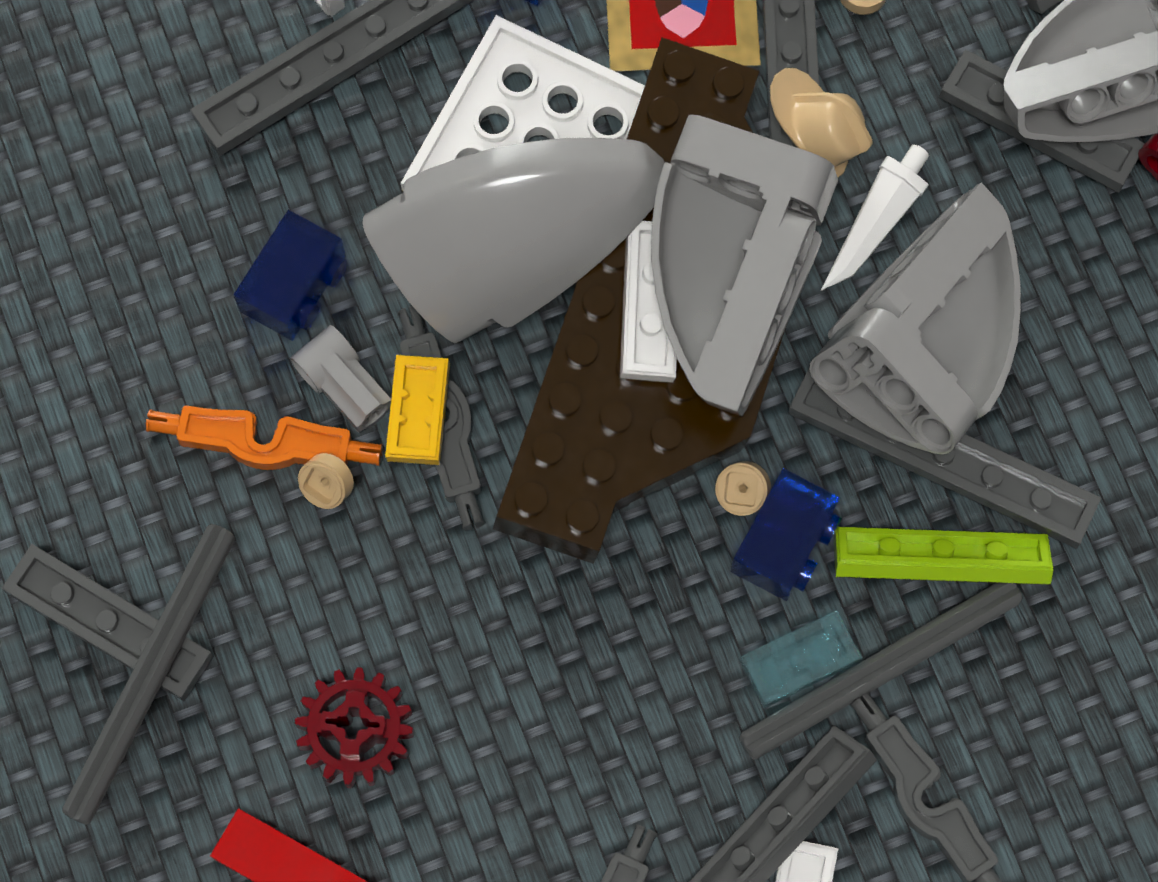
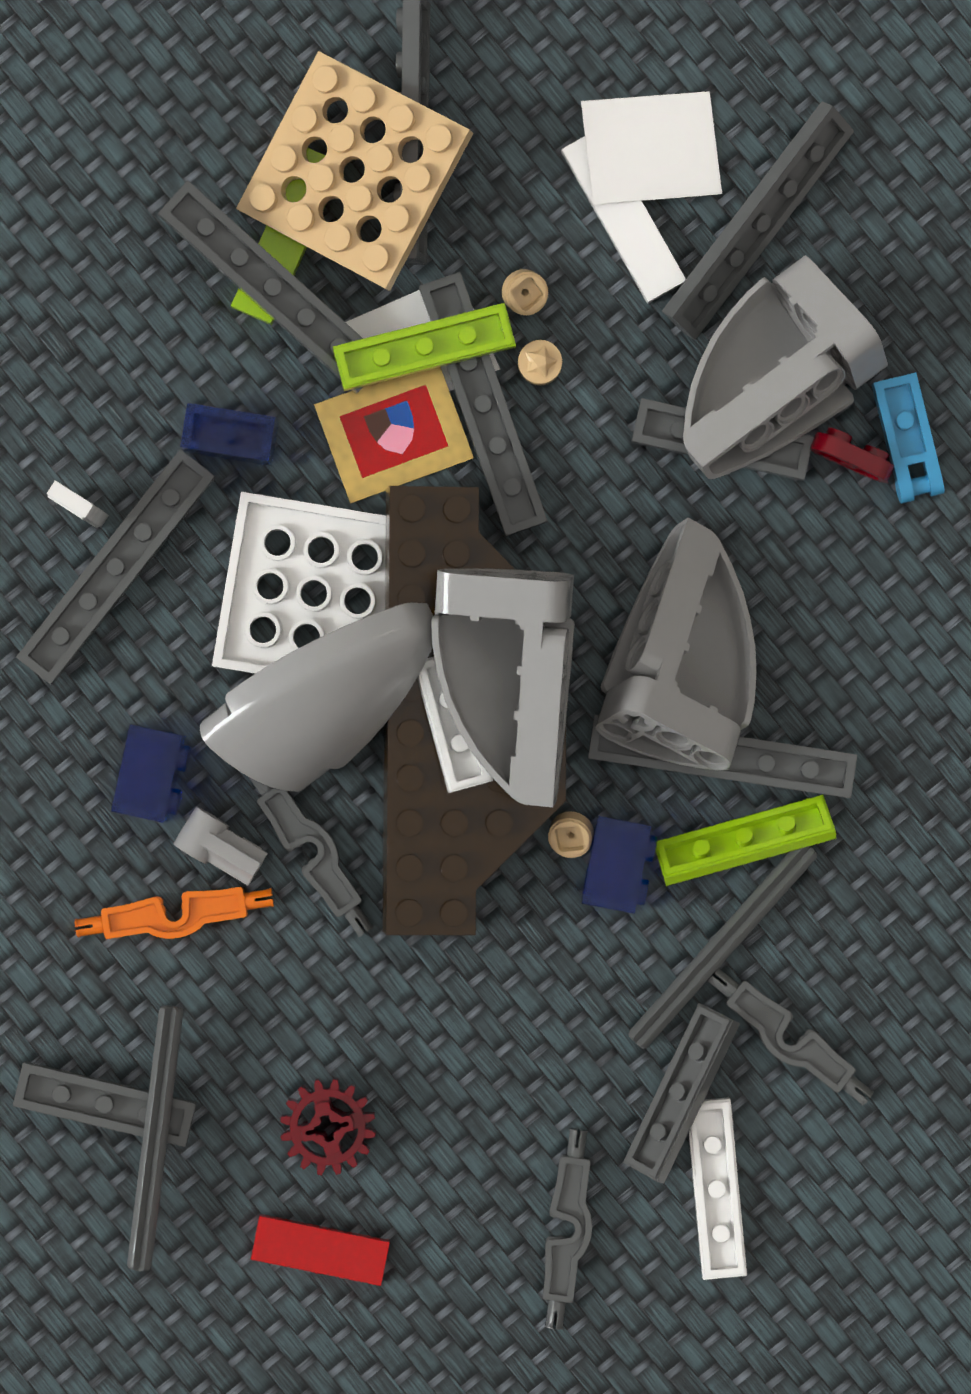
camera: 20 degrees left, 15 degrees up
tan tile [298,453,354,509] -> none
yellow plate [385,355,450,465] -> none
clear light blue plate [740,610,862,708] -> none
tan piece [770,68,873,177] -> none
white bar [821,145,929,290] -> none

